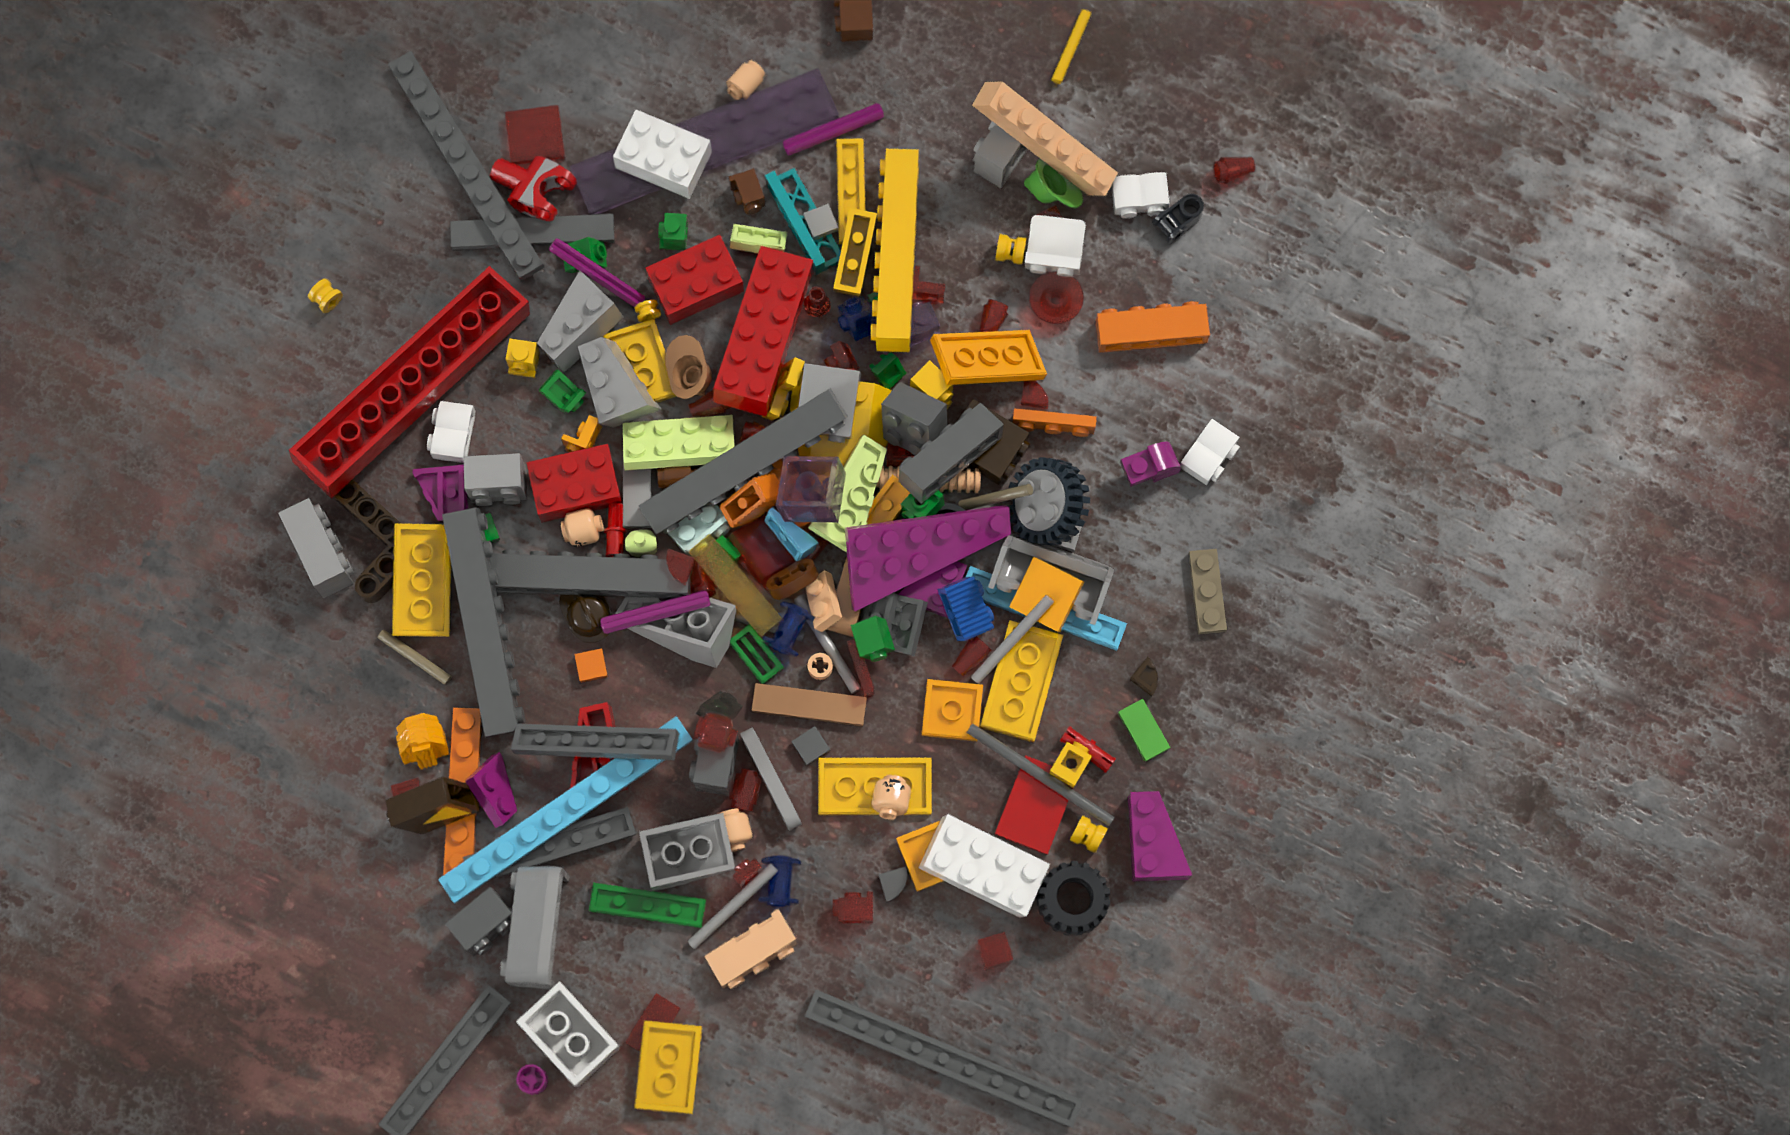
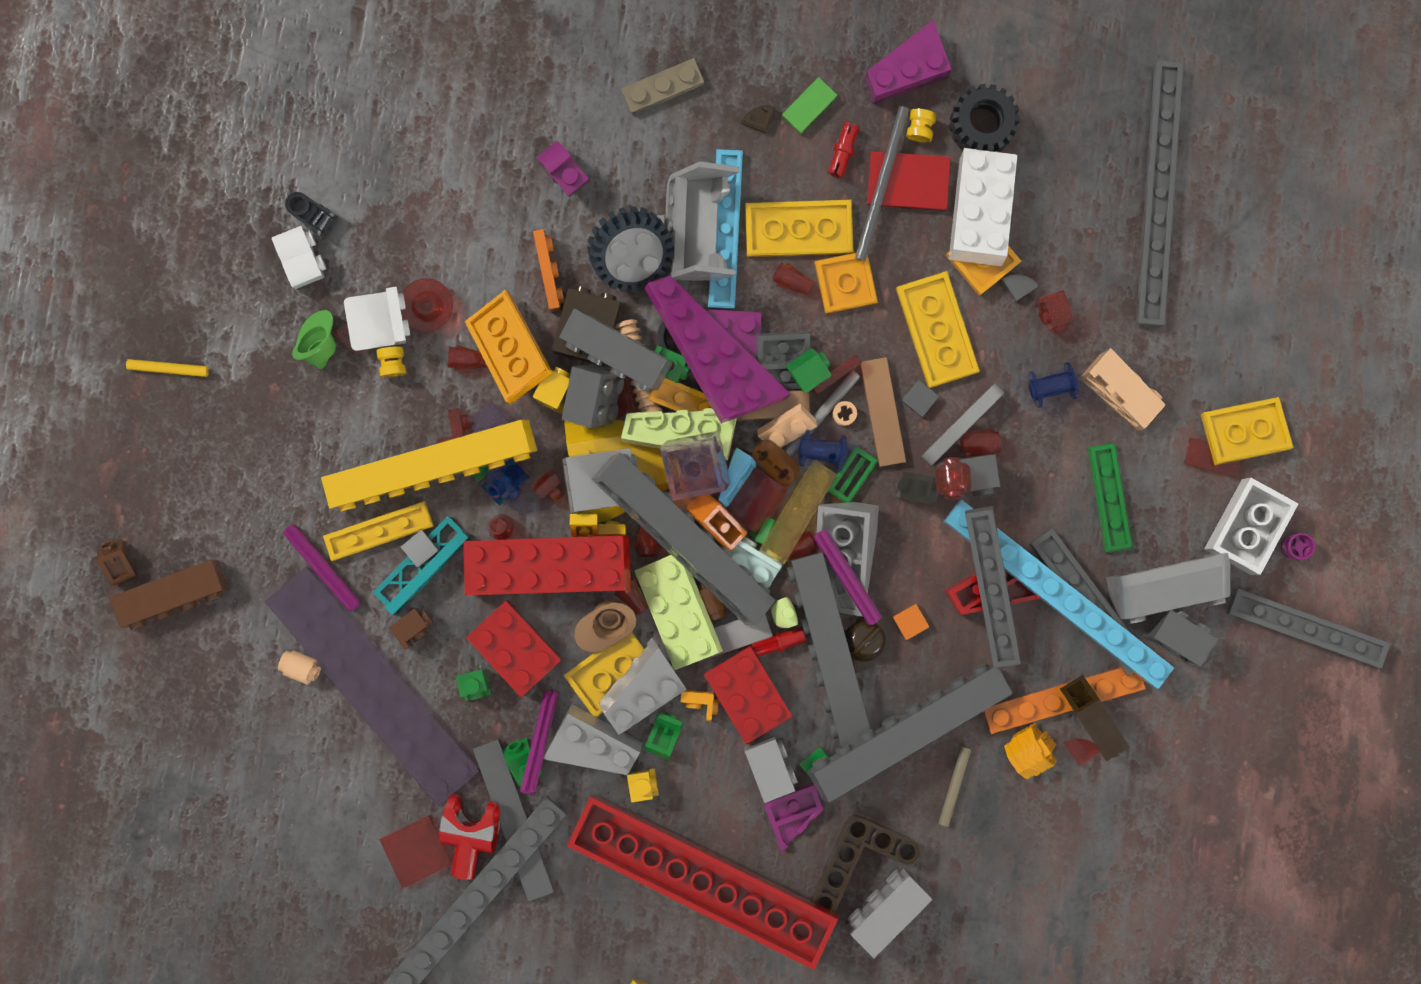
camera: 110 degrees left, 10 degrees up
yellow tile [392,523,451,637] -> none
white brick [427,401,475,463] -> none
magenta wing [465,752,517,828] -> none
light nougat head [561,508,604,547] -> none
white brick [613,110,712,199] -> none
yellow bush [634,300,661,322] -> none
light grey slope [639,813,735,891] -> none
clear red tile [666,549,695,586] -> none
light grey bar [688,863,778,949] -> none
light nougat head [718,809,752,852] -> none
yellowish green plate [730,224,787,253] -> none
clear red plate [733,858,763,890] -> none
yellow brick [833,208,877,297] -> none
green tile [869,352,906,389] -> none
light nougat head [872,775,911,820] -> none
blue brick [937,576,994,641] -> none
dark tan bar [959,484,1033,510] -> none
light grey bar [971,595,1054,684] -> none
light nougat brick [972,82,1118,196] -> none
light grey brick [973,121,1028,188] -> none
clear red brick [976,932,1013,971] -> none
light orange tile [1009,557,1084,632] -> none
clear red tile [1021,380,1049,409] -> none
yellow brick [1049,741,1092,789] -> none
orange brick [1095,301,1210,353] -> none
white brick [1180,419,1240,486] -> none
clear red cone [1213,157,1255,184] -> none

